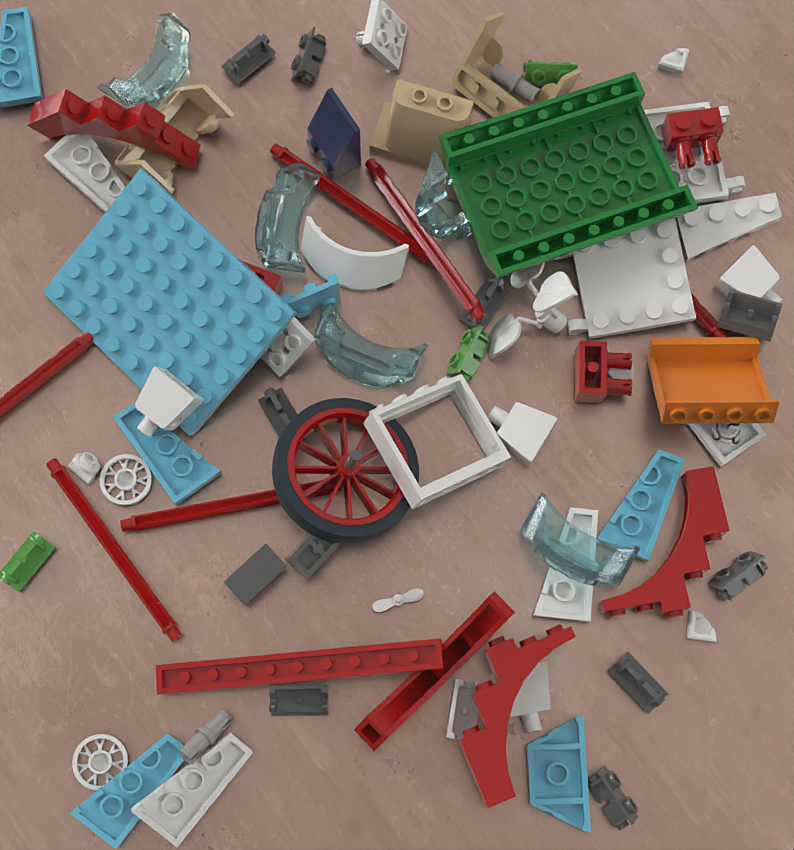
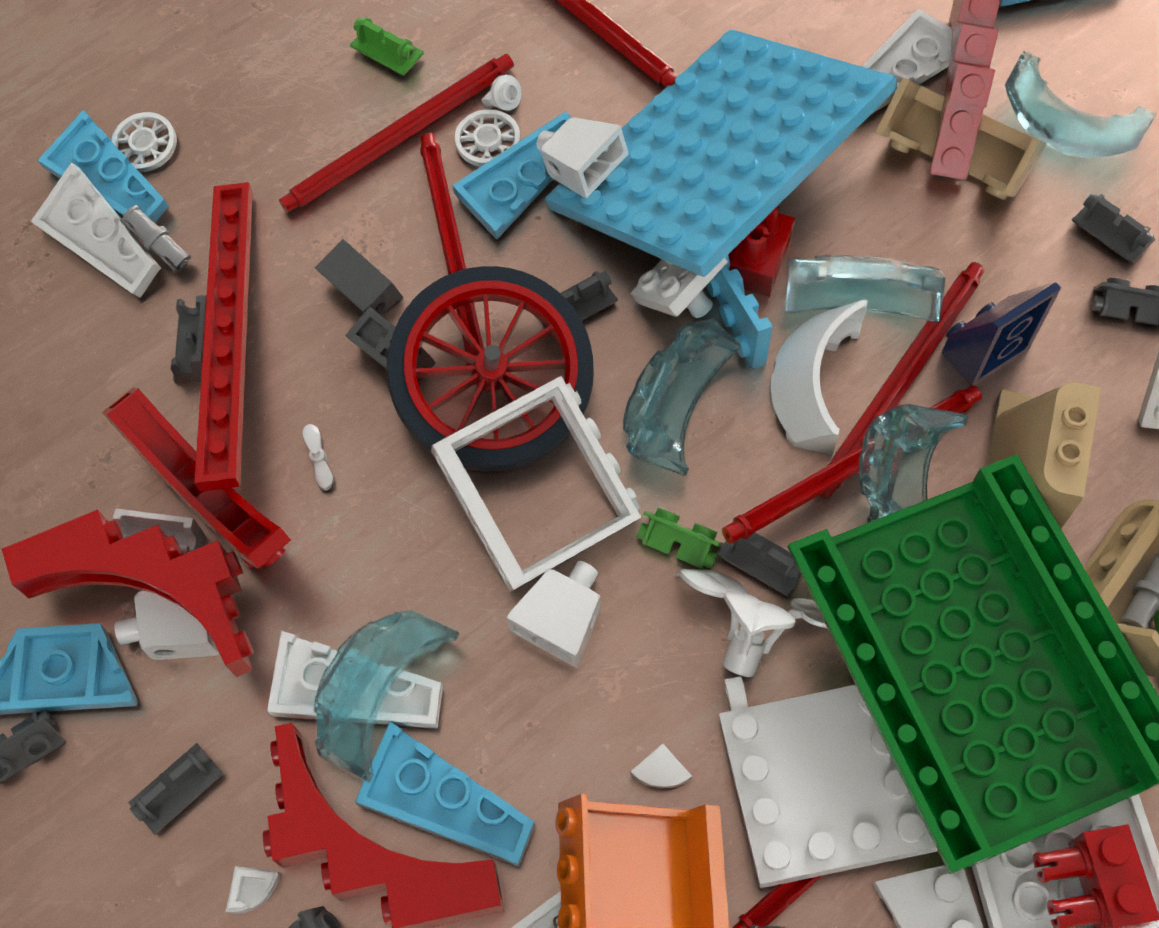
camera: 95 degrees right, 10 degrees down
red brick [575,340,632,403] -> none

